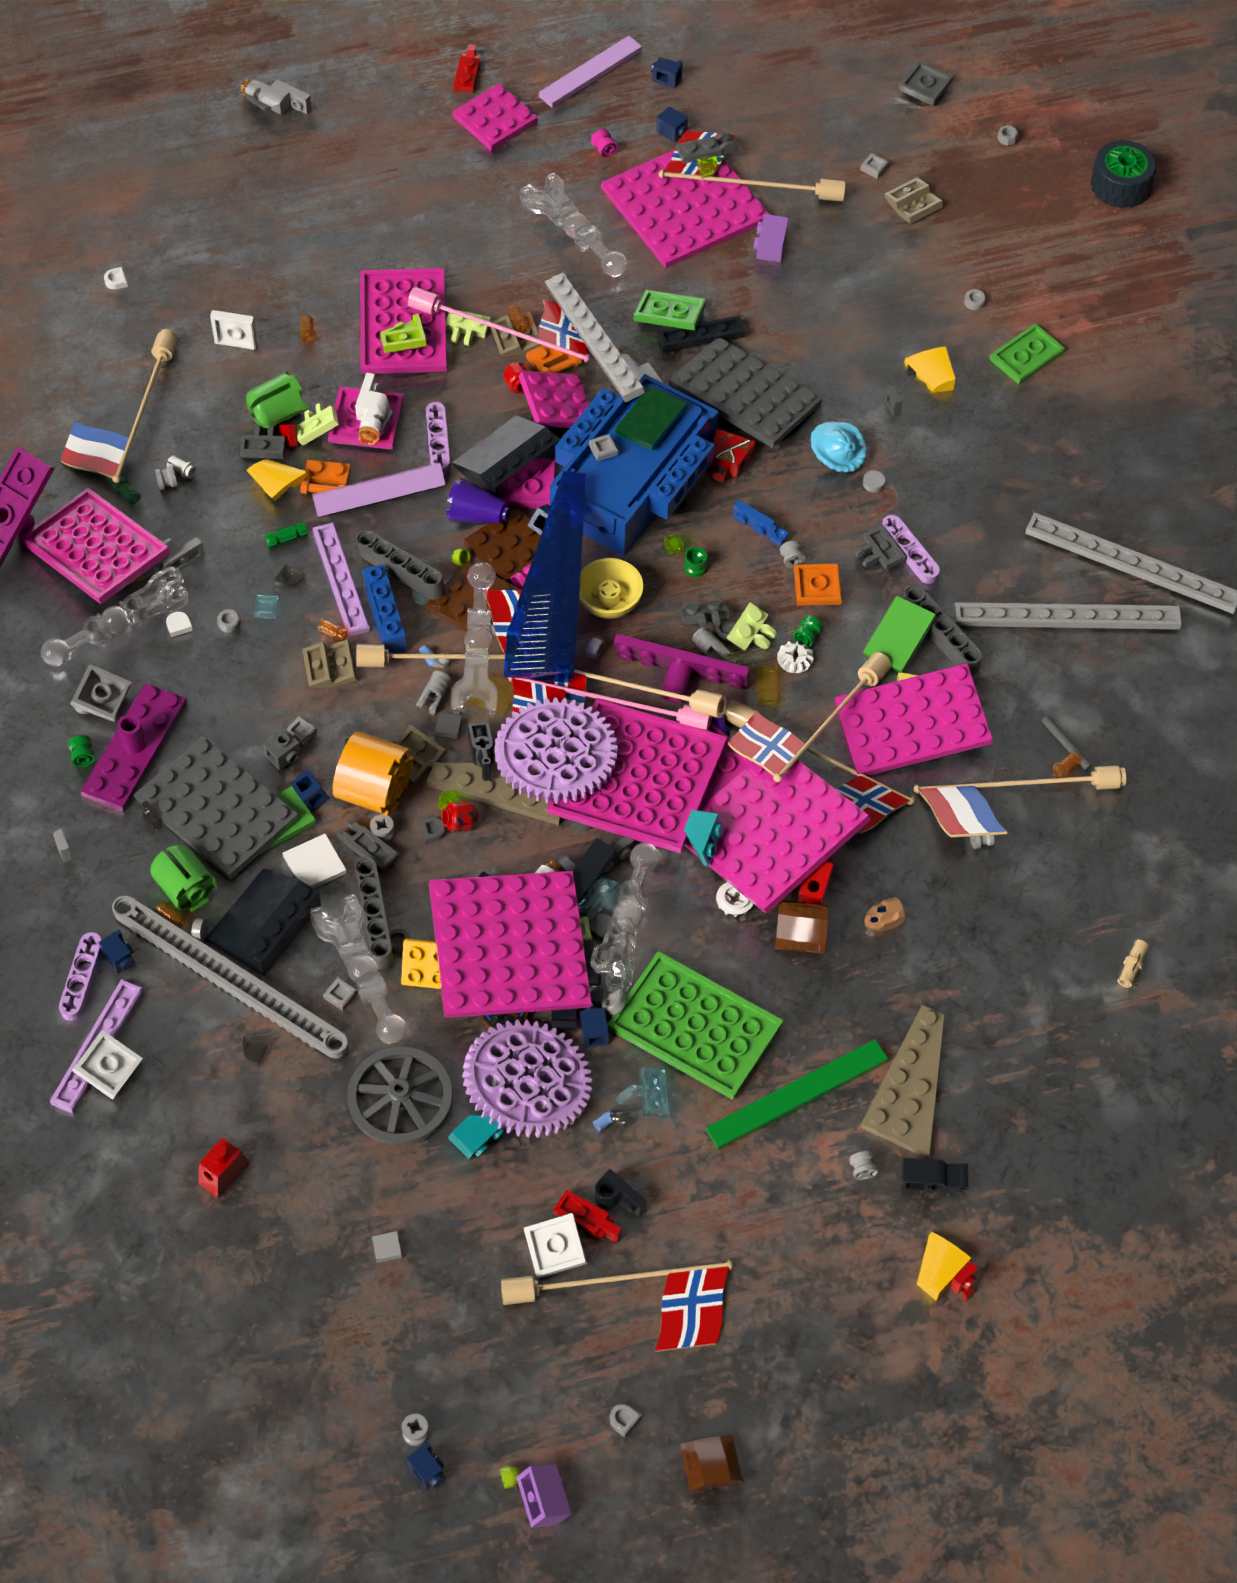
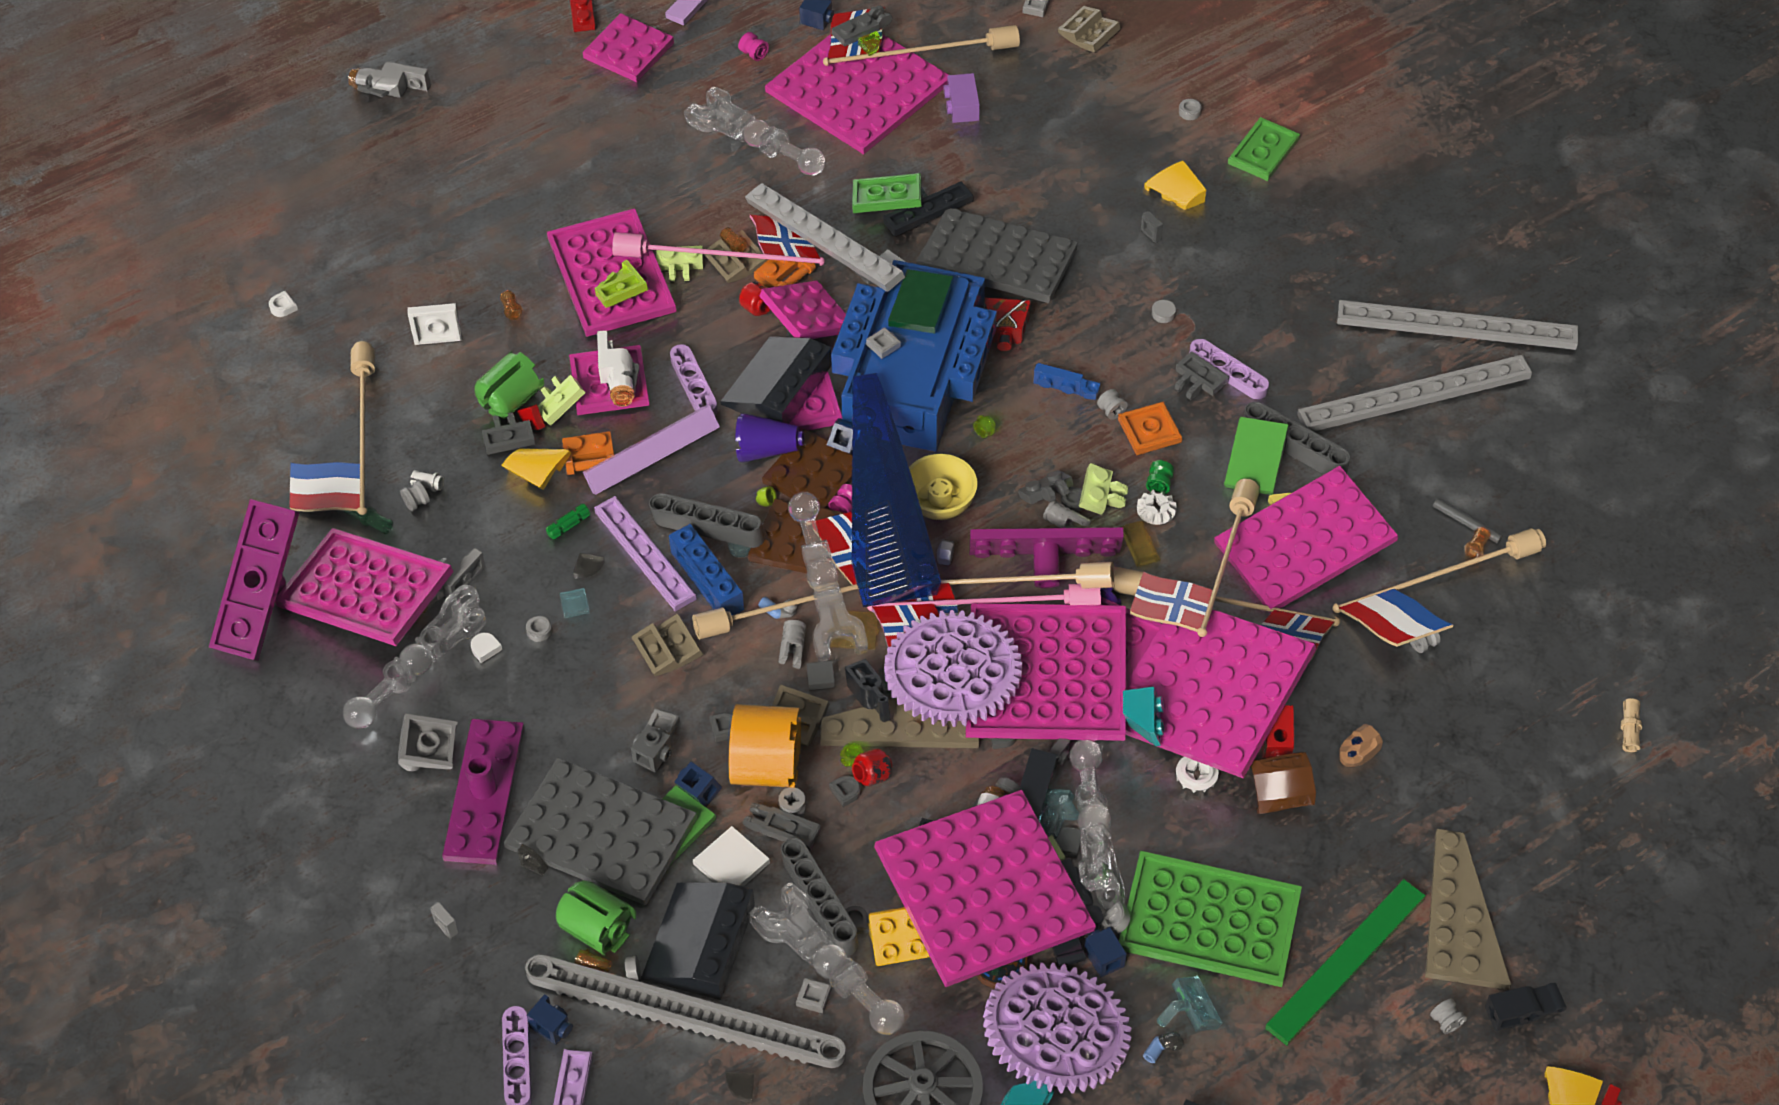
camera: 15 degrees left, 5 degrees down
green wheel [68,735,95,767] -> none
clear orange pin [317,618,347,642] -> none
green wheel [684,547,707,578] -> none
medium azure piece [811,422,867,473] -> none

